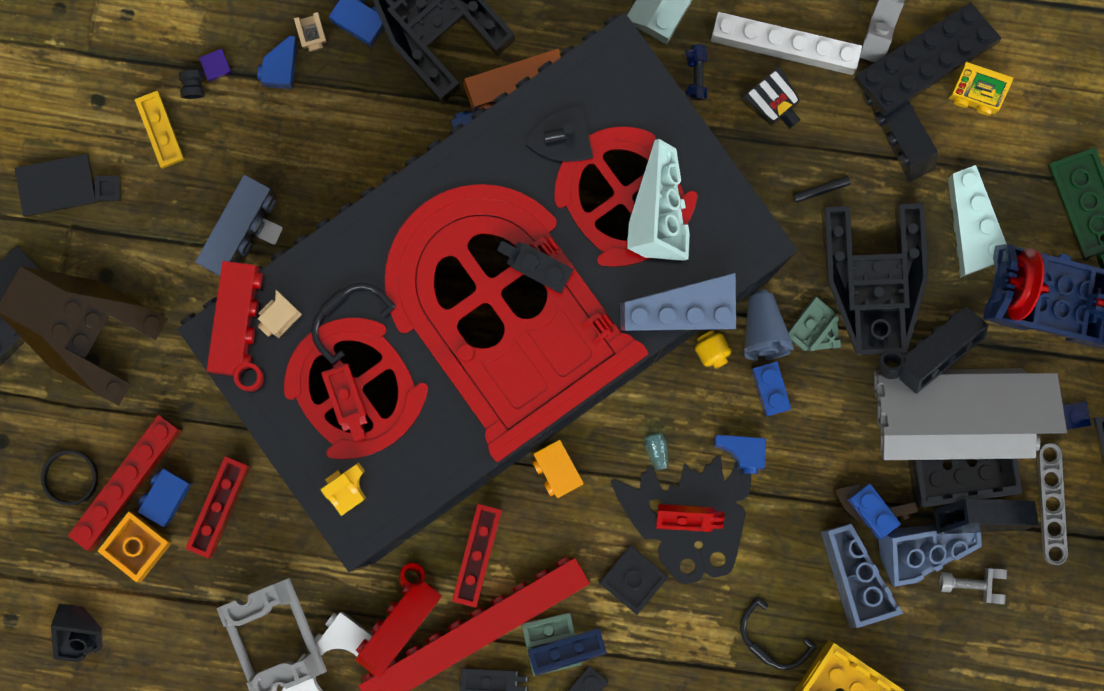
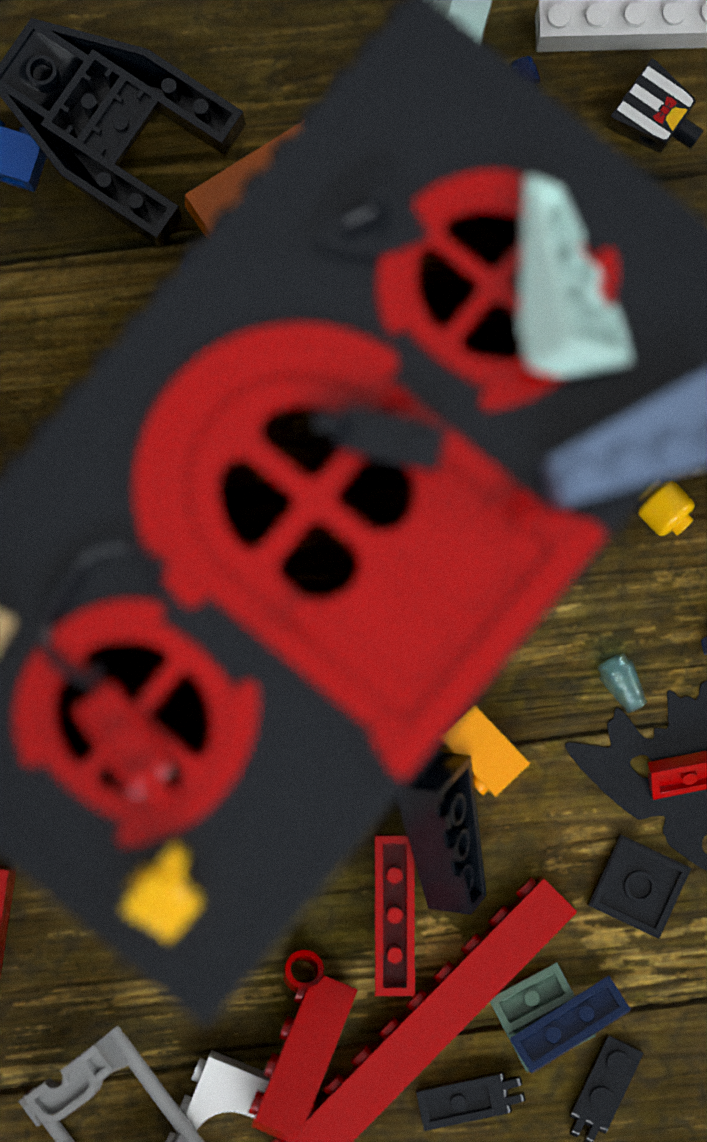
camera: 10 degrees left, 0 degrees up
none -> black wedge [397,752,487,915]

